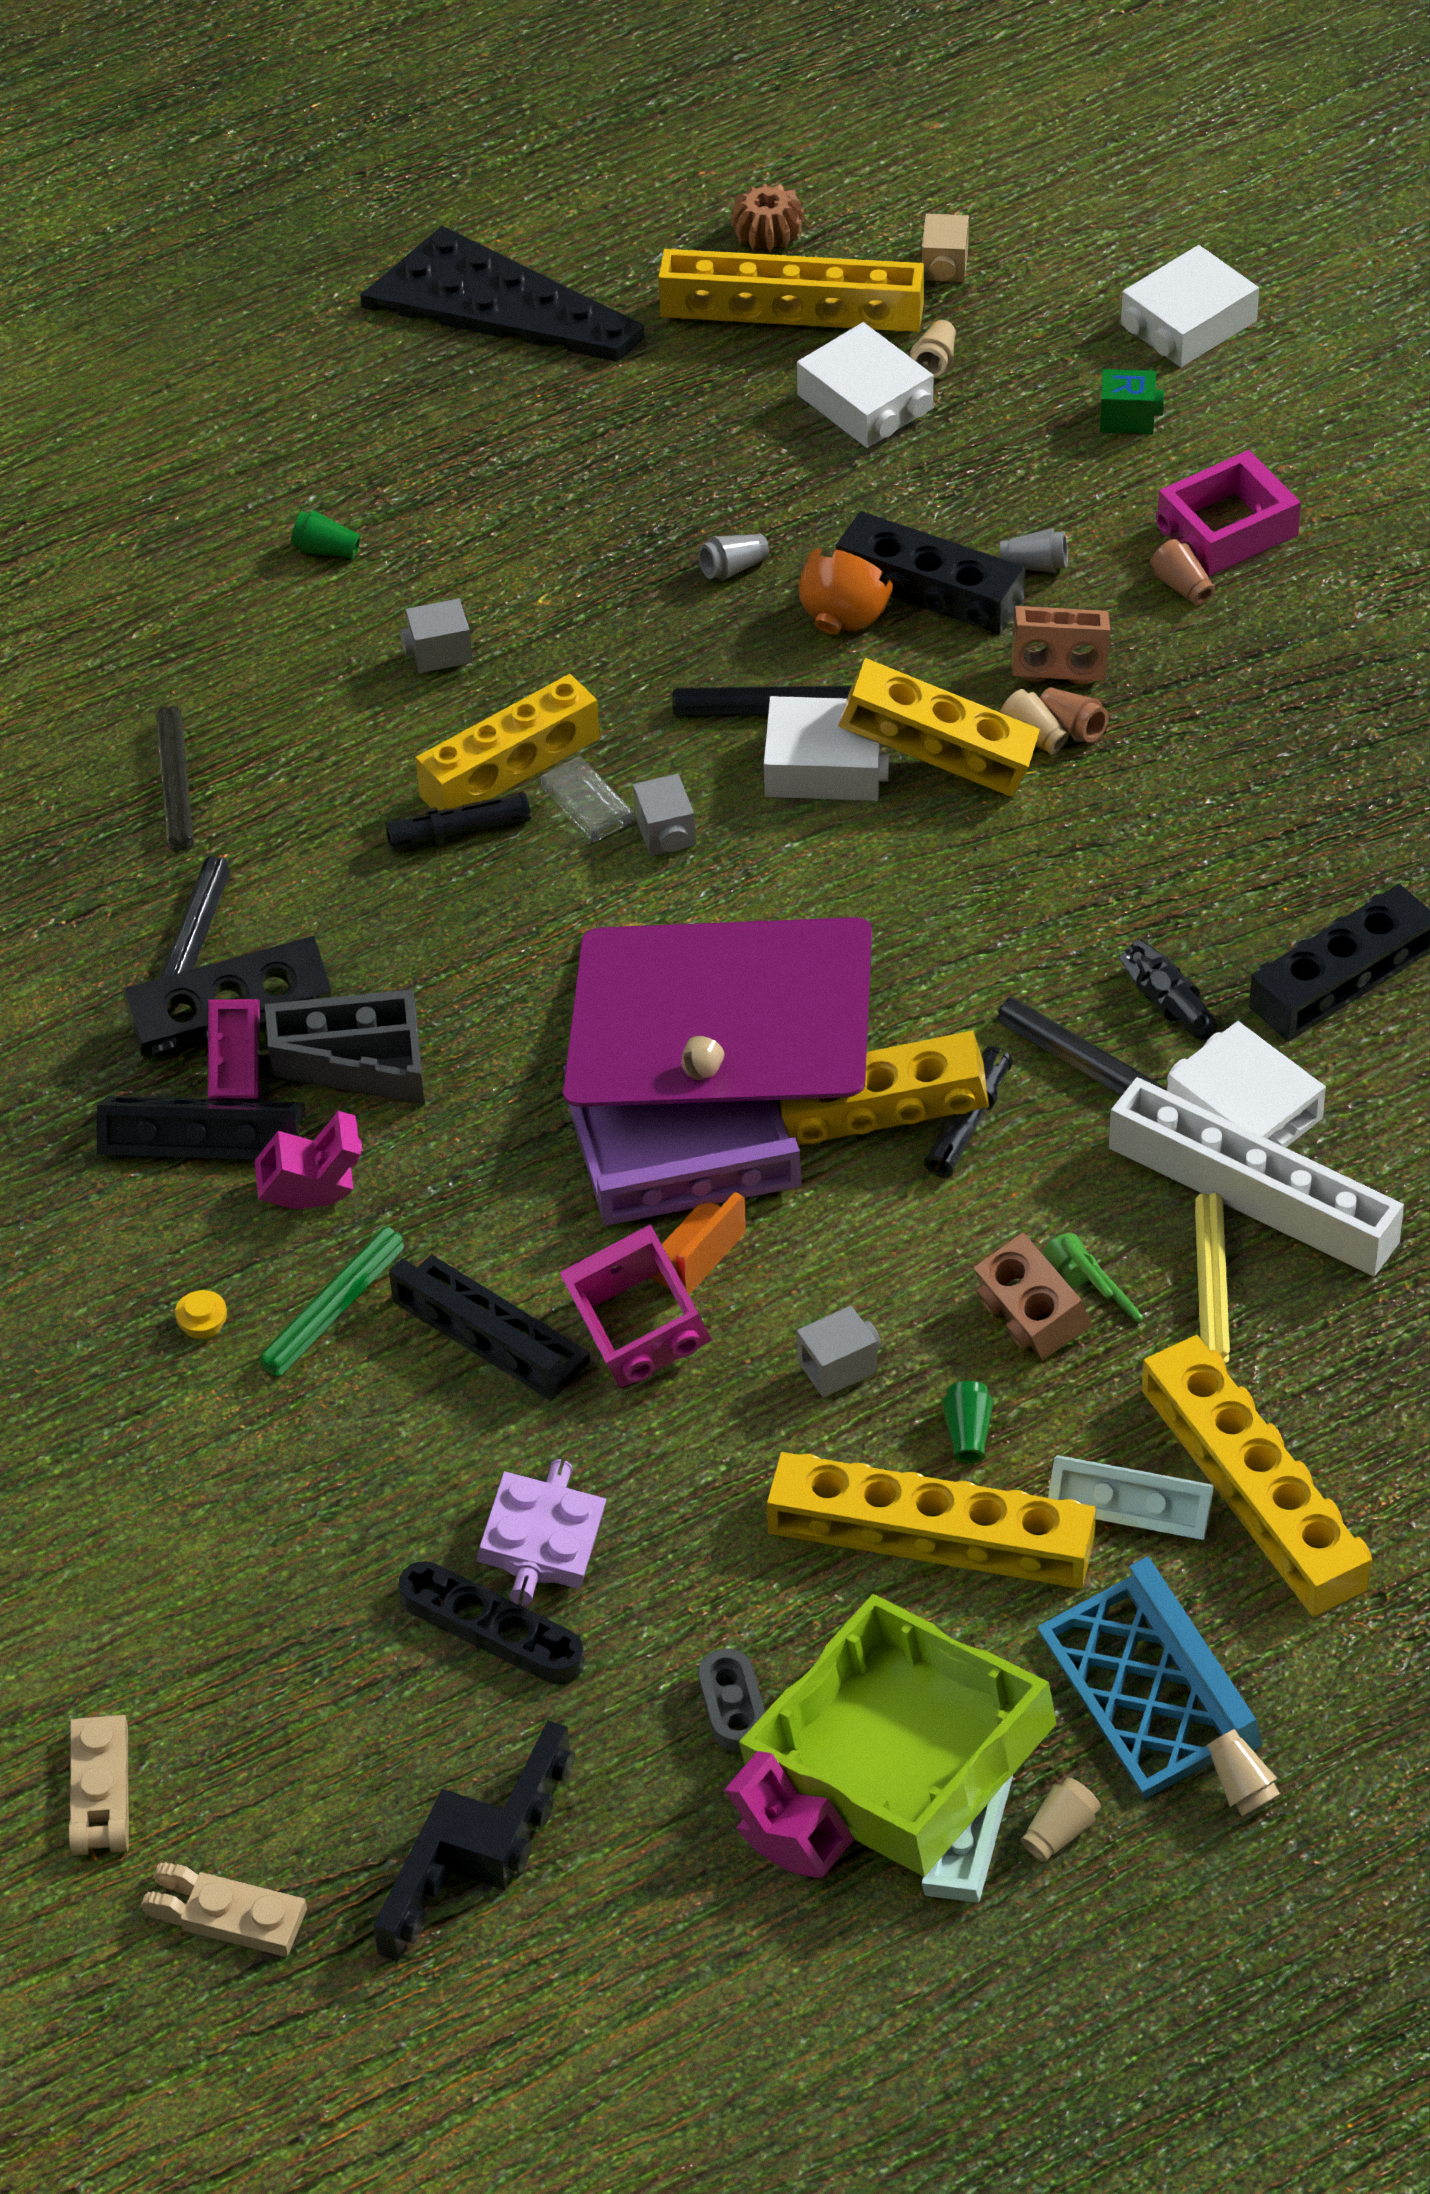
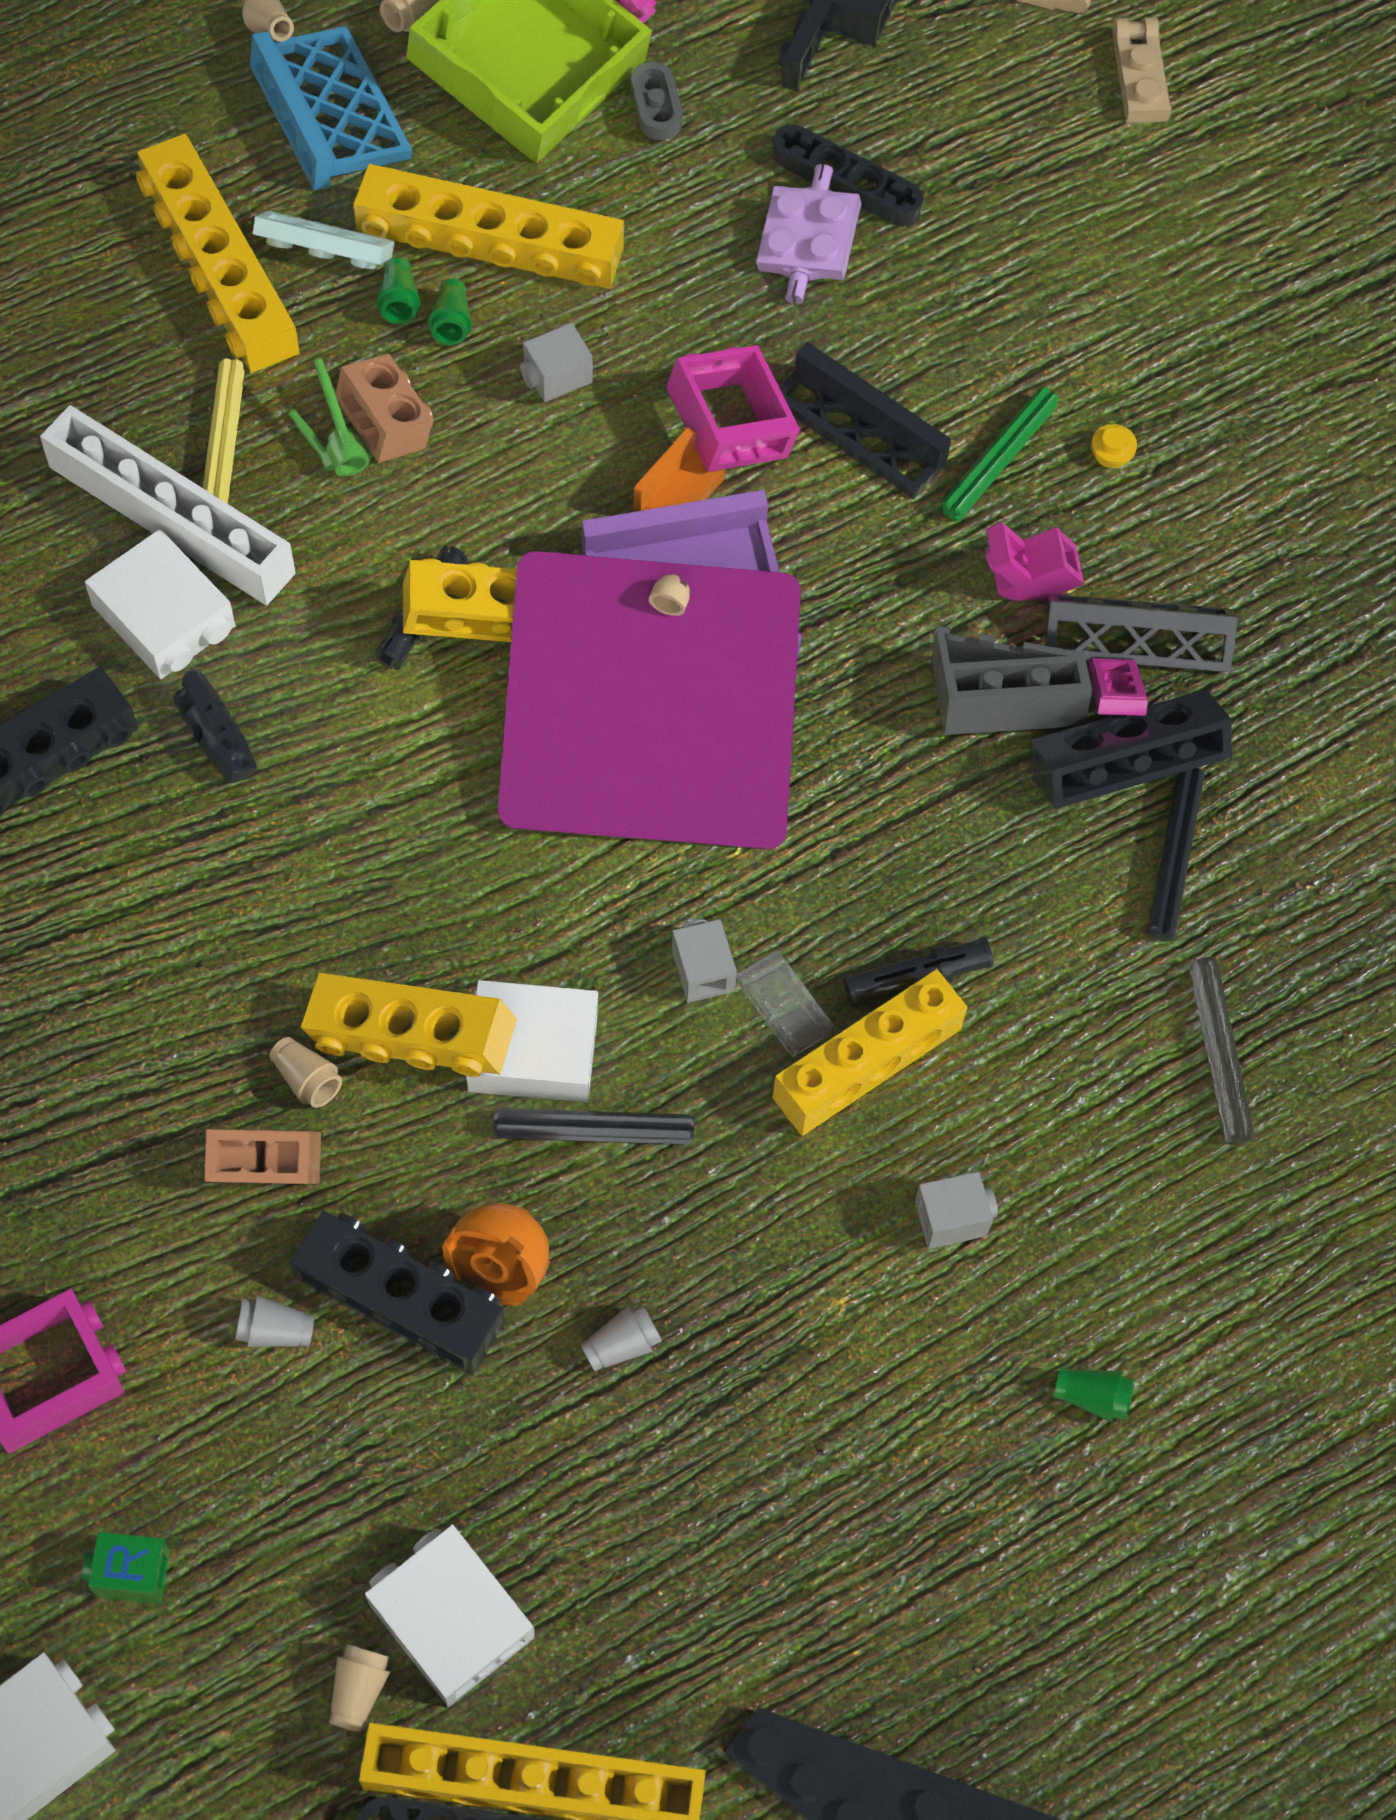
camera: 175 degrees right, 15 degrees up
black axle [997,997,1166,1095] -> none
nougat cone [1040,687,1109,742] -> none
nougat cone [1150,539,1215,606] -> none
none -> green cone [376,258,421,325]

